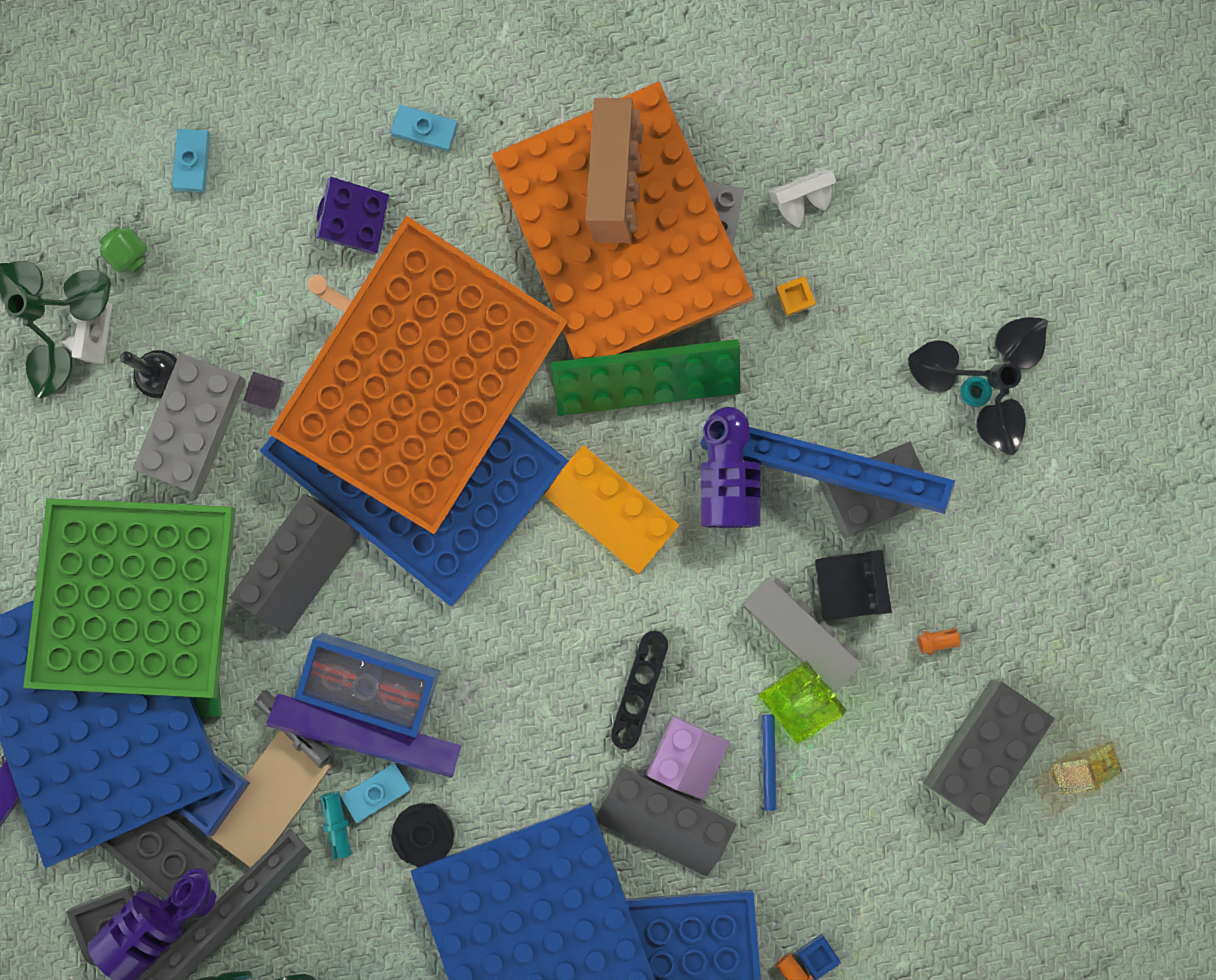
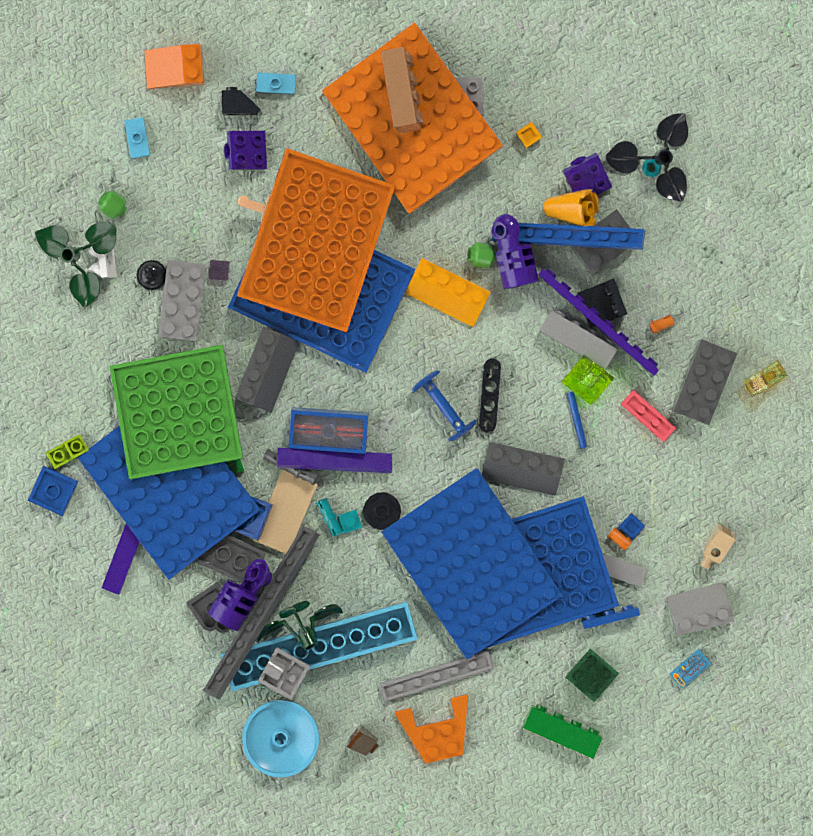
camera: 15 degrees left, 5 degrees up
medium azure plate [341,762,412,823] -> none
green plate [550,339,741,416] -> none
lavender slope [646,715,730,800] -> none
white tile [768,169,836,227] -> none
none -> orange slope [145,44,205,89]
none -> black slope [222,87,262,116]
none -> teal plate [338,509,362,534]
none -> blue hose [412,370,476,441]
none -> bright green head [467,242,496,268]
none -> dark purple plate [538,269,659,376]
none -> light orange cone [543,189,599,226]
none -> dark purple plate [562,153,612,195]
none -> coral tile [621,390,676,442]

